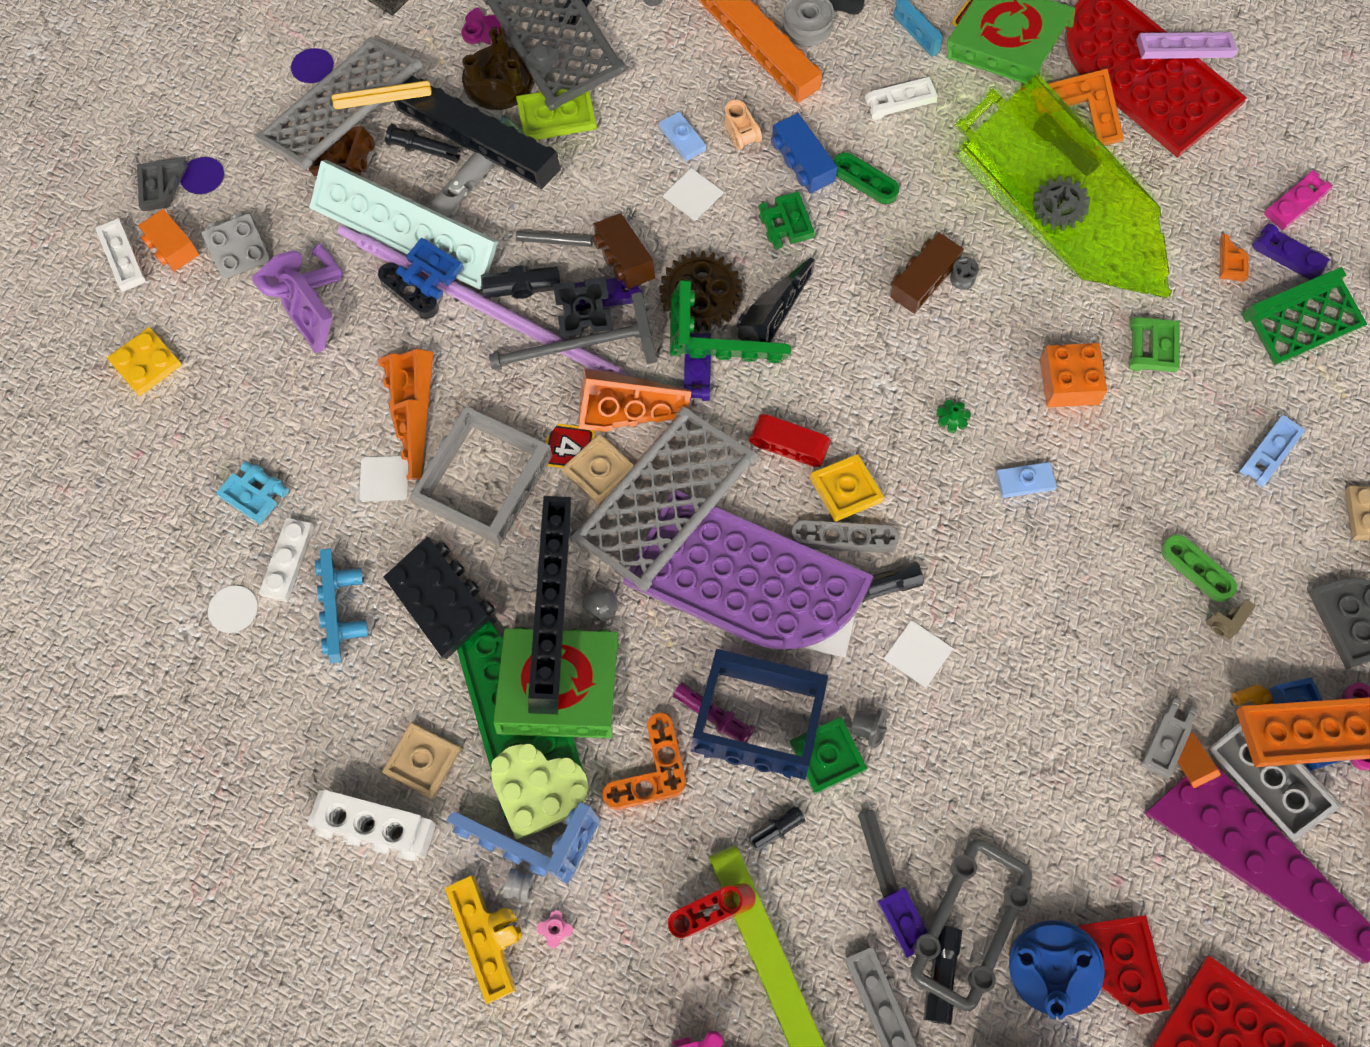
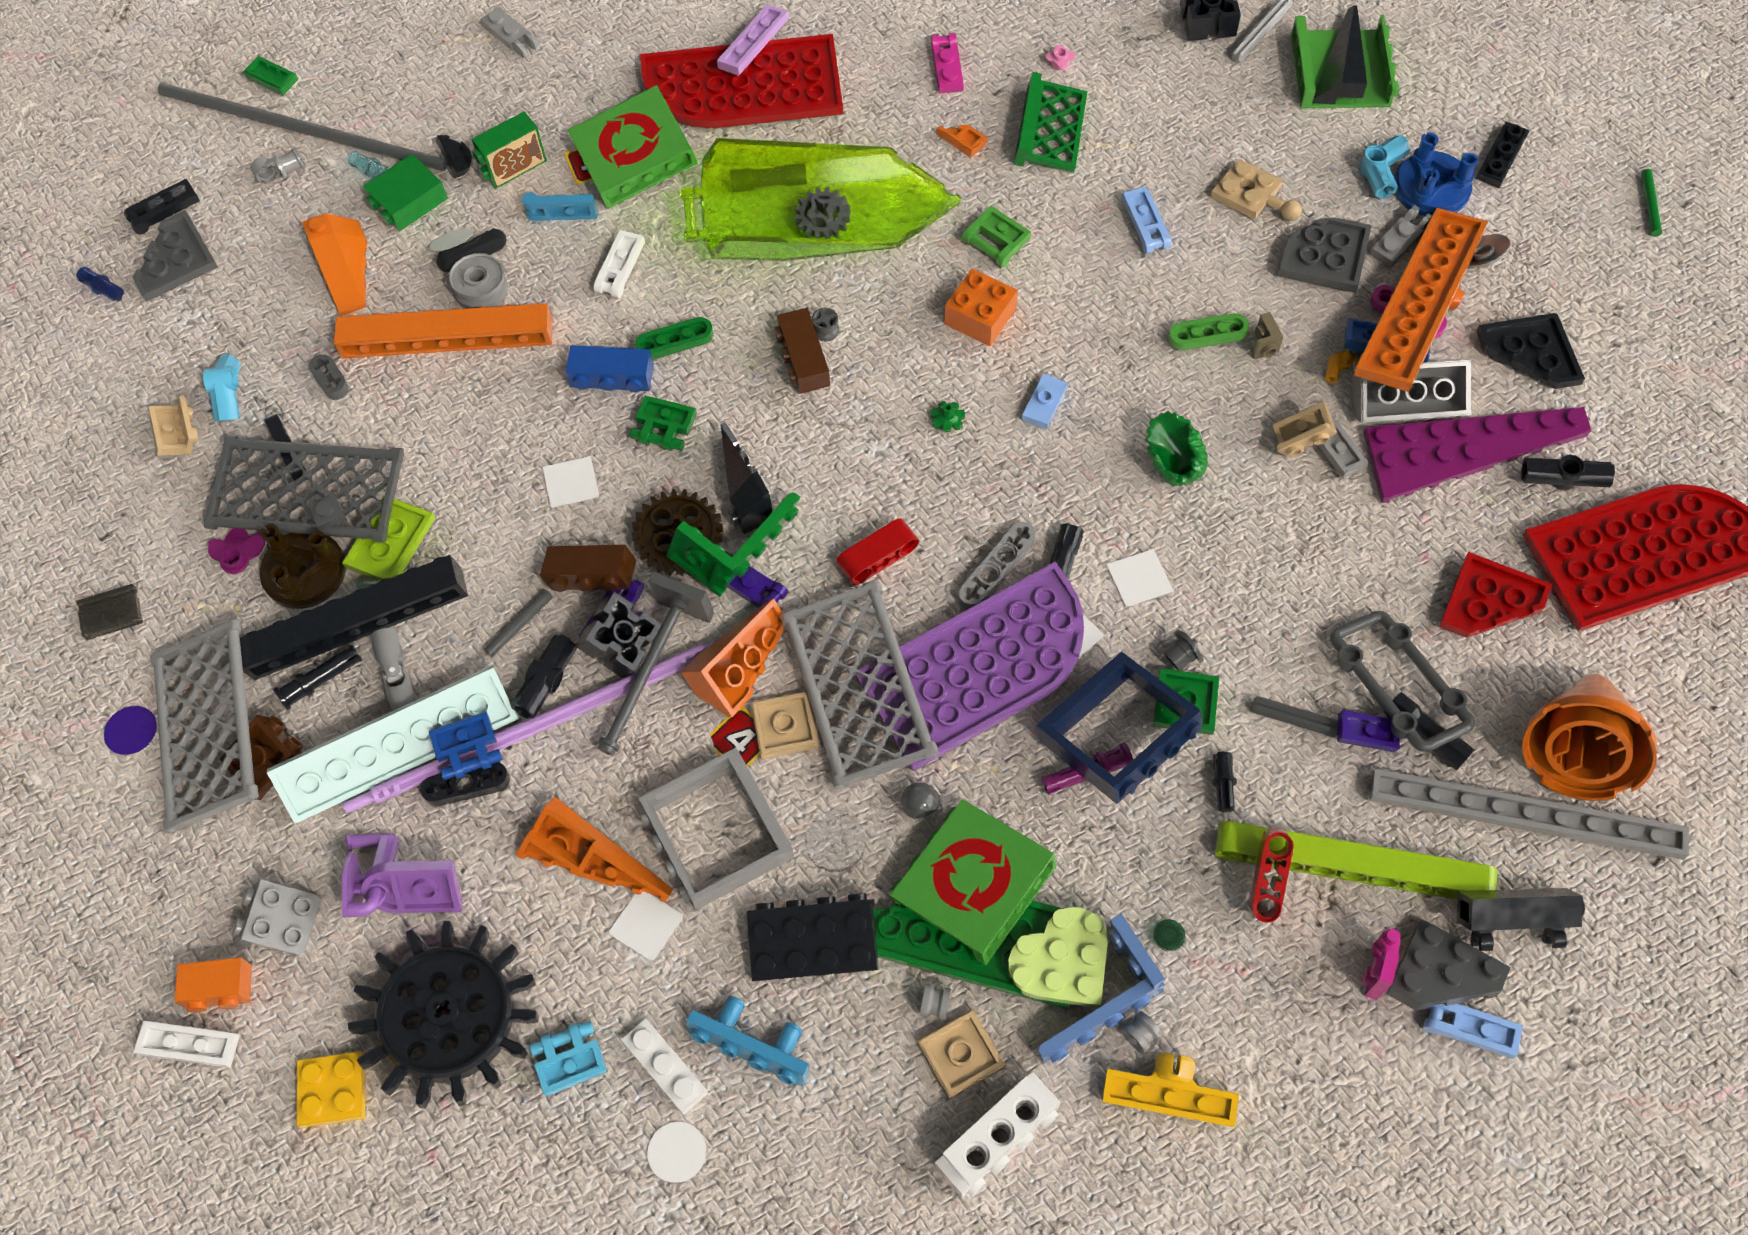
camera: 55 degrees left, 5 degrees down
dark grey wing [137,157,188,211] -> none
dark purple sticker [180,157,224,194] -> none
yellow axle [332,81,431,109] -> none
black brick [528,496,571,715] -> none
bright pink plate [537,910,573,948] -> none
orange beam [602,713,686,810] -> none
light blue plate [659,112,706,162] -> none
light nougat piece [724,100,762,150] -> none
yellow plate [809,454,884,522] -> none
blue piece [1009,920,1104,1020] -> none
orange plate [1033,69,1124,147] -> none
orange tile [1178,732,1221,788] -> none
dark purple plate [1252,224,1330,280] -> none
none -> black gear [348,921,539,1109]
none -> light grey wheel [920,984,951,1021]
none -> green piece [1144,411,1208,487]
none -> clear green plate [1153,919,1185,951]
none -> tan bracket [1272,402,1337,457]
none -> black piece [1520,454,1615,491]

